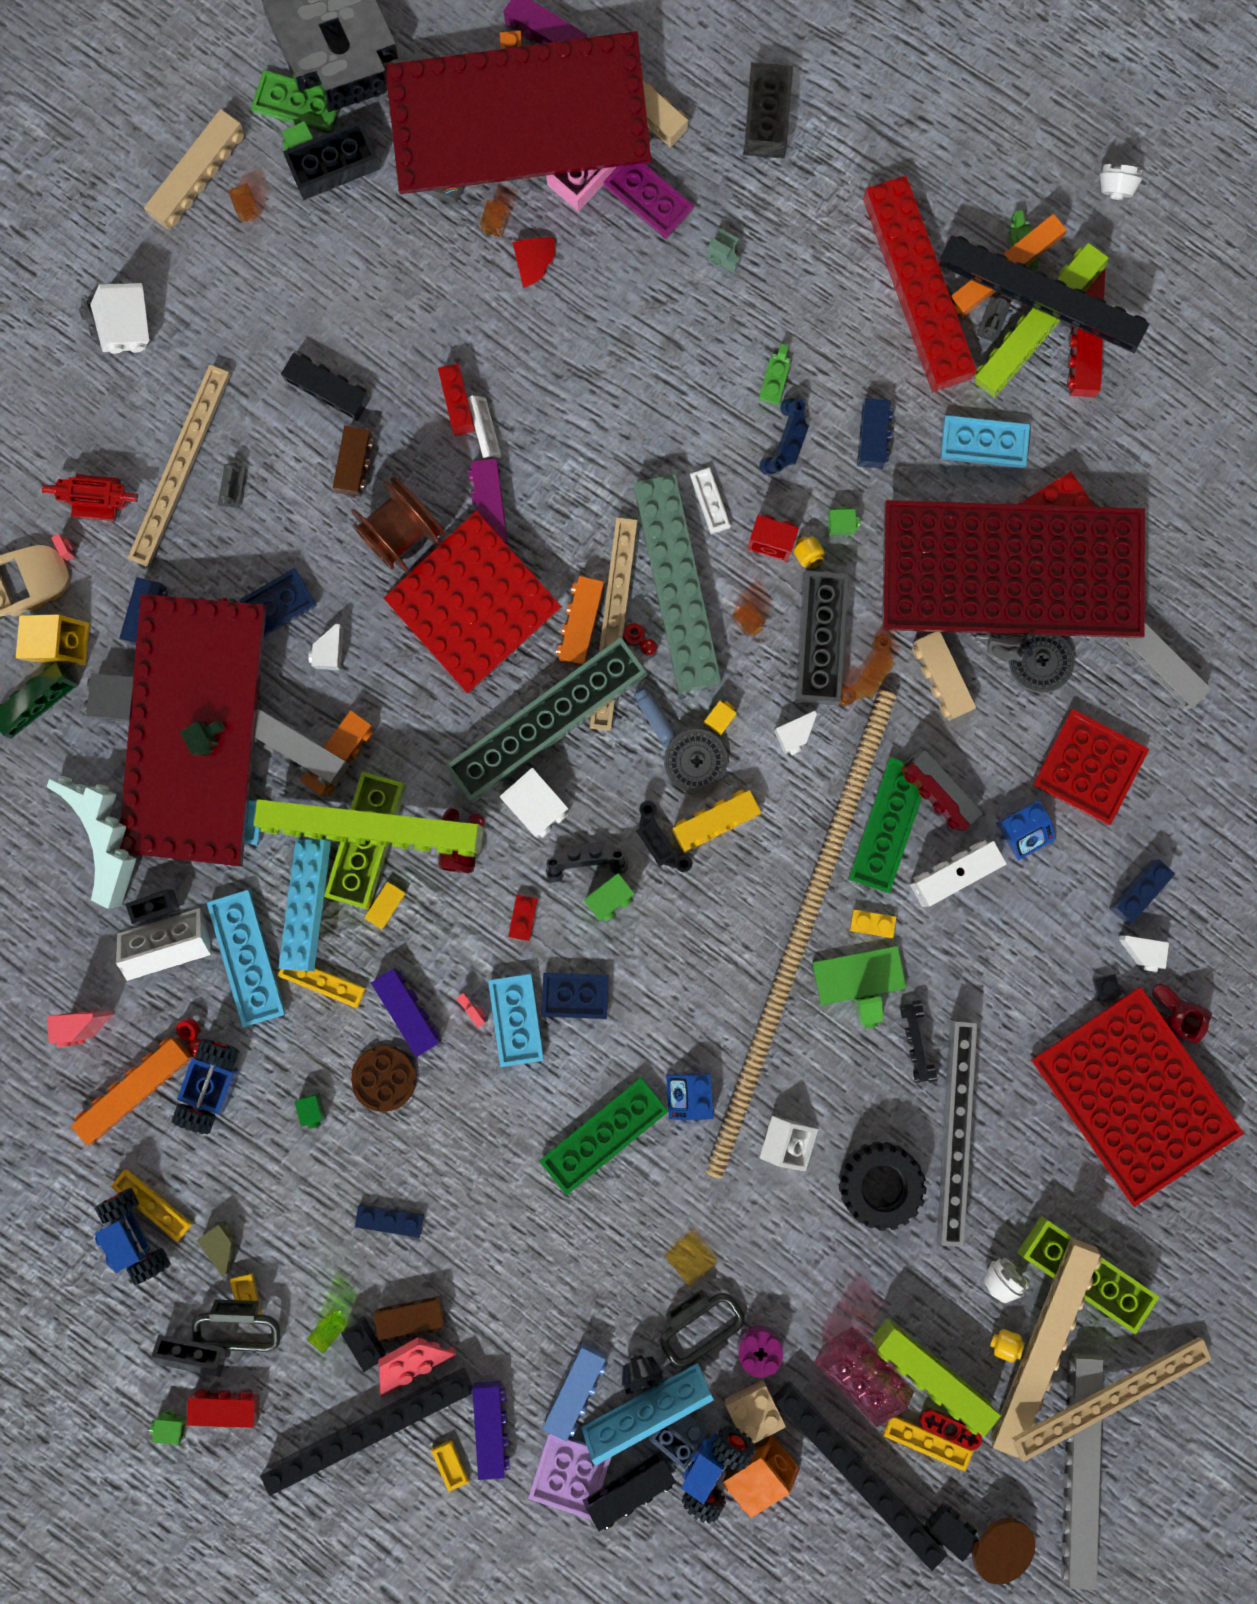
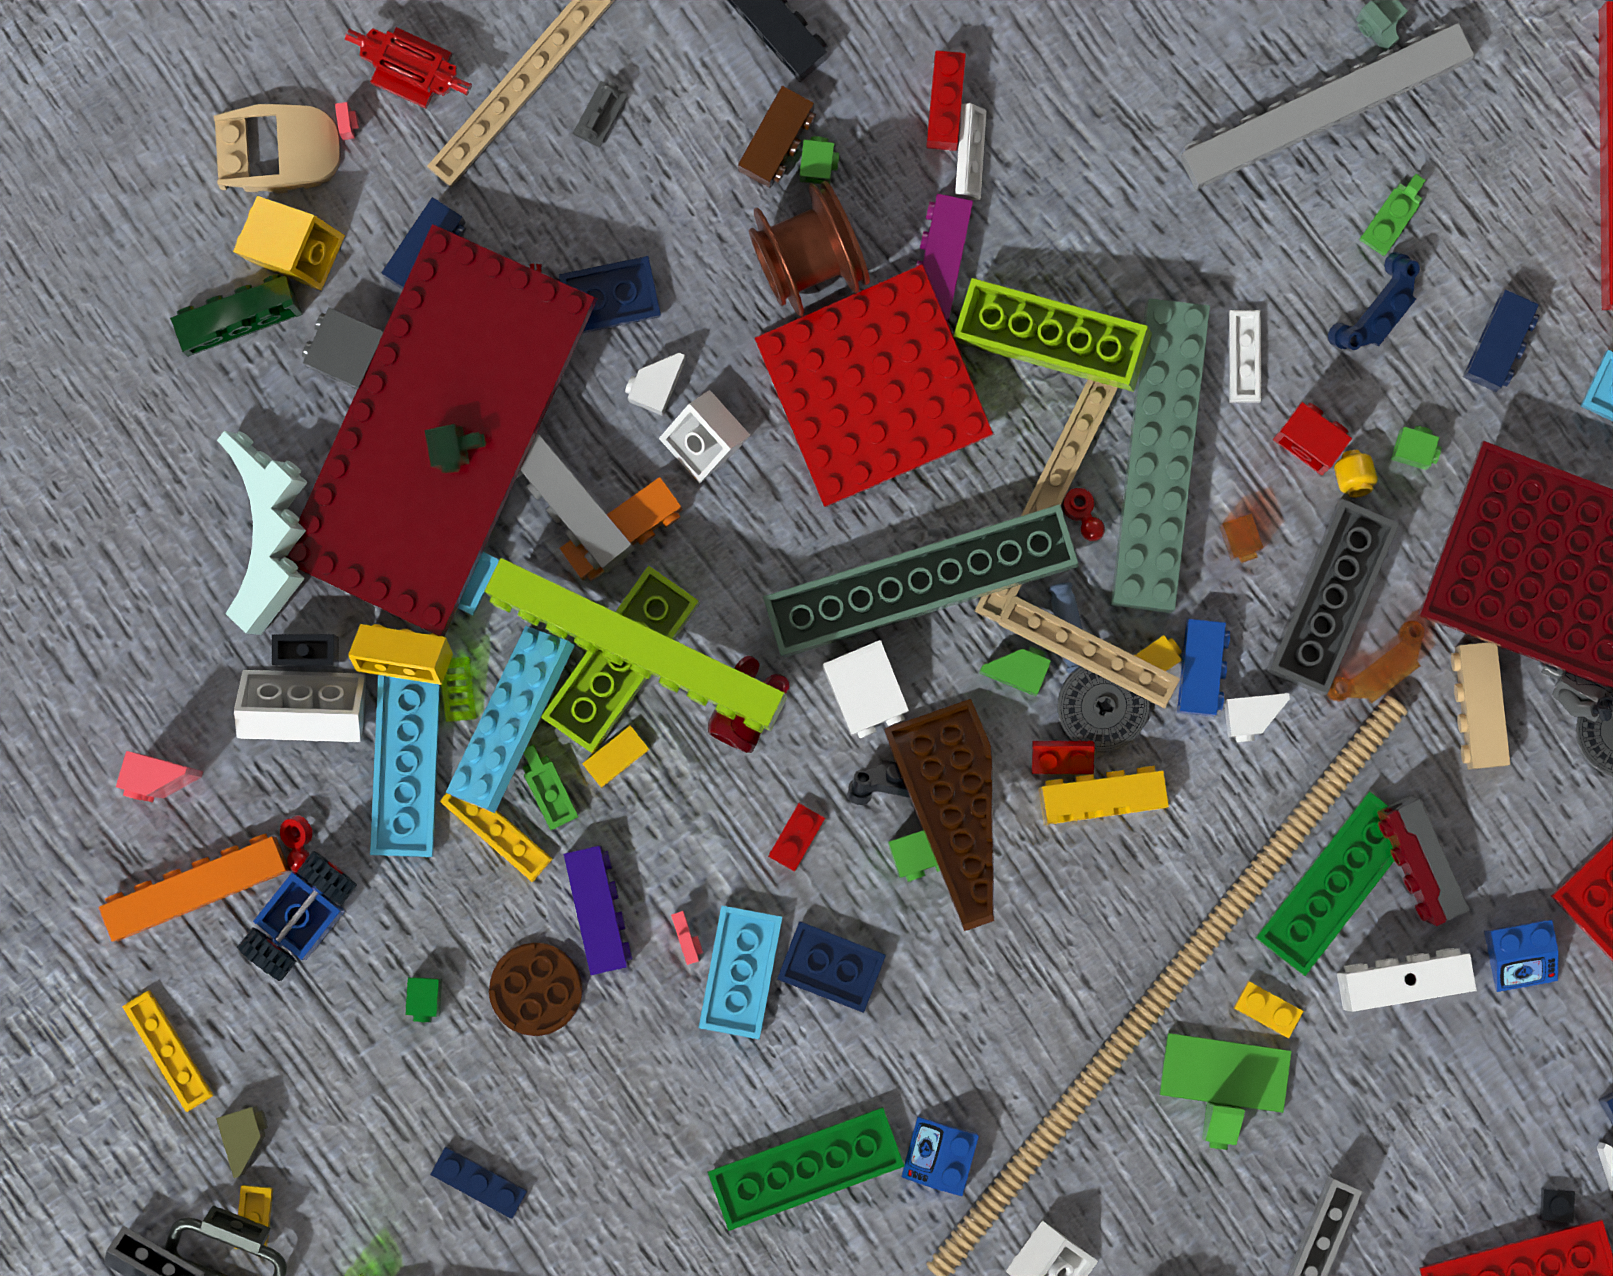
camera: 20 degrees right, 0 degrees up
brick [94,1188,171,1285] -> none
orange brick [556,576,604,667] -> none
black plate [636,800,693,873] -> none
black plate [900,1000,938,1083] -> none
none -> yellow brick [348,624,453,685]
none -> clear neon green slope [441,657,477,722]
none -> bright green hinge [522,744,579,830]
none -> white slope [659,390,750,484]
none -> bright green brick [800,136,839,184]
none -> reddish brown wing [884,699,994,931]
none -> lime brick [953,278,1152,392]
none -> bright green slope [979,646,1051,697]
none -> tan plate [999,595,1180,708]
none -> red plate [1031,741,1095,774]
none -> blue brick [1177,619,1230,717]
none -> light grey brick [1180,23,1475,191]

